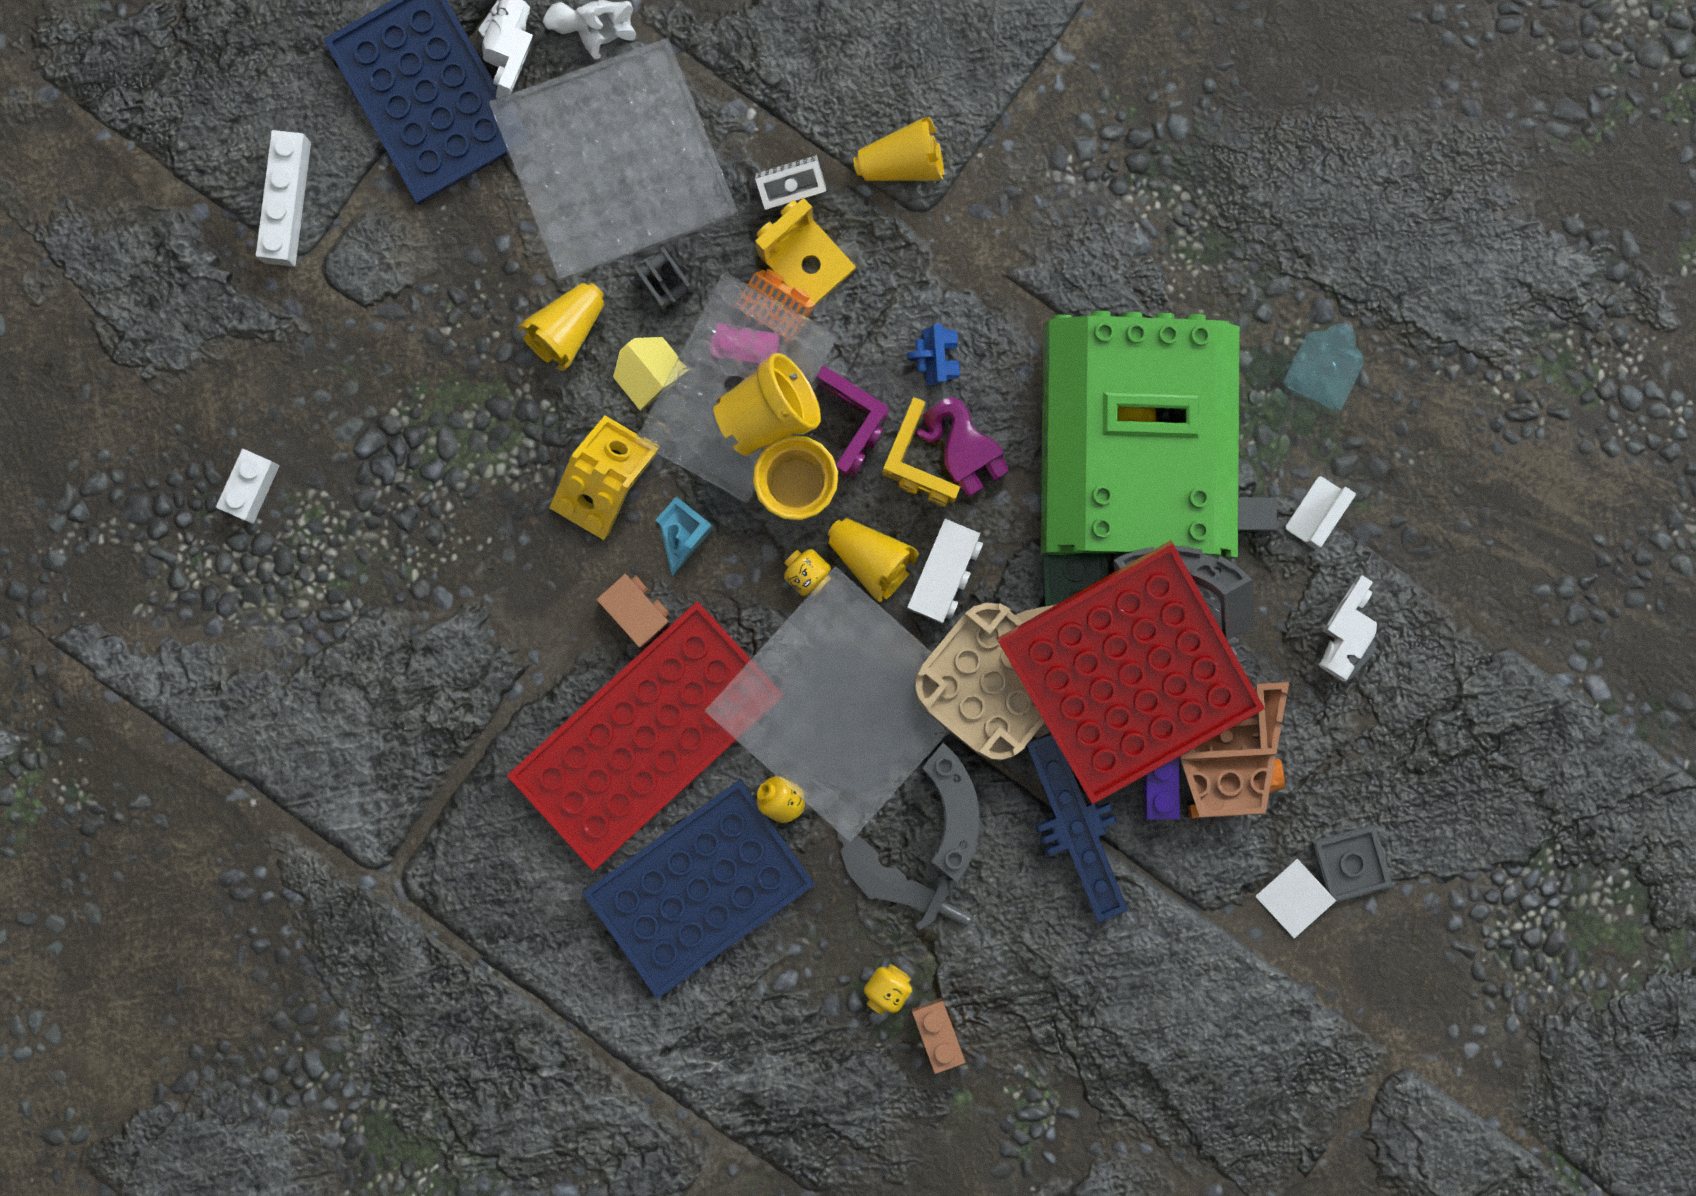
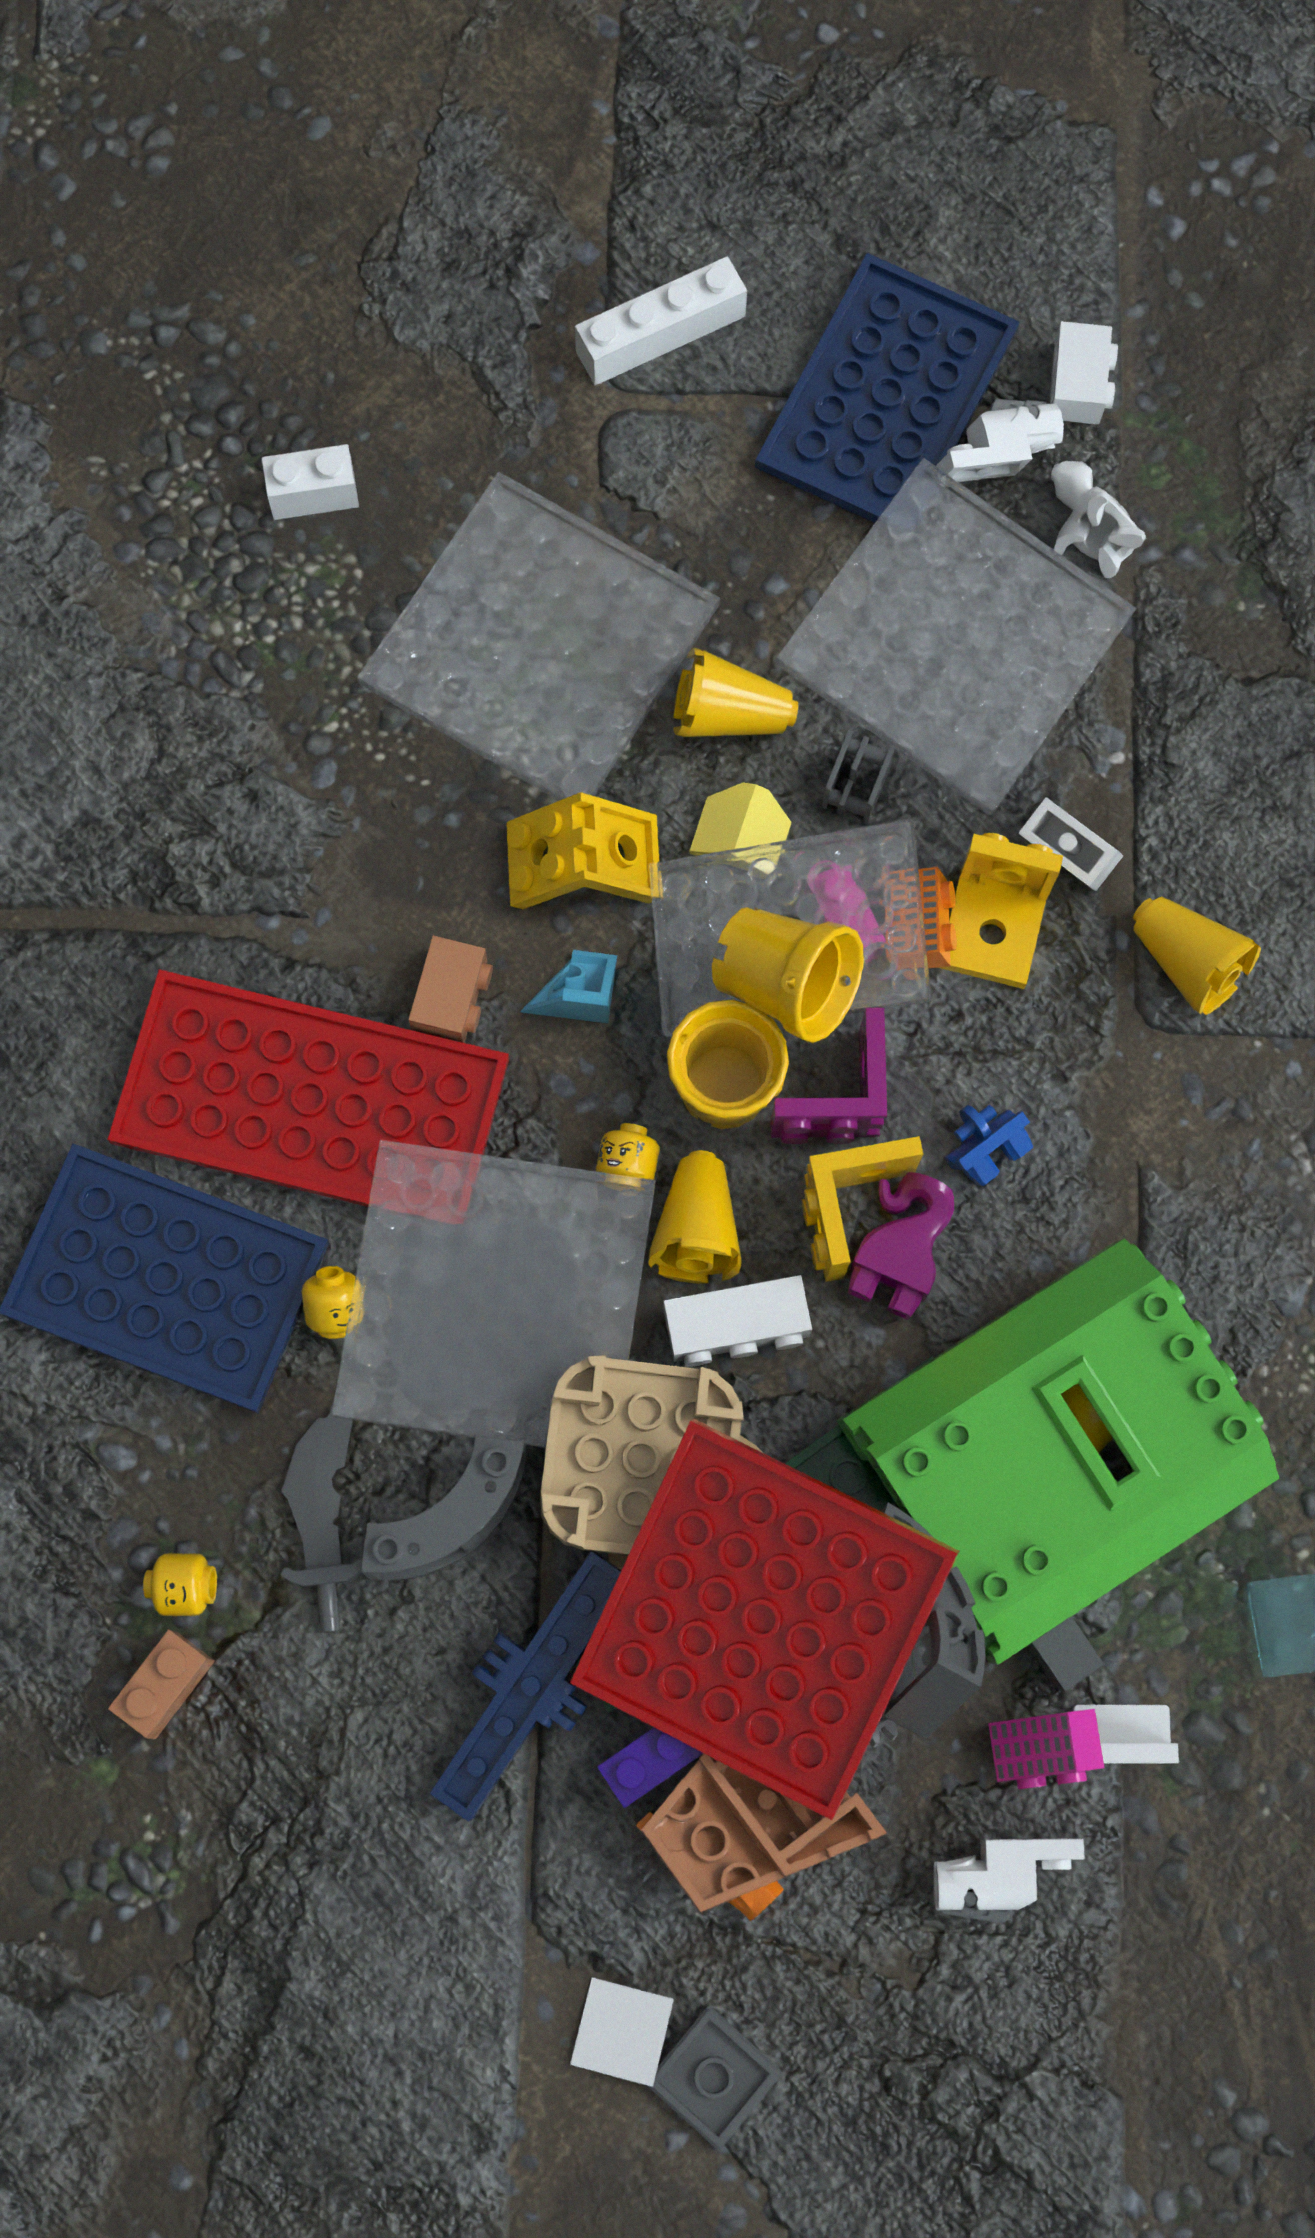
camera: 50 degrees right, 10 degrees down
none -> clear plate [358,472,720,801]
none -> dark pink brick [988,1709,1105,1789]

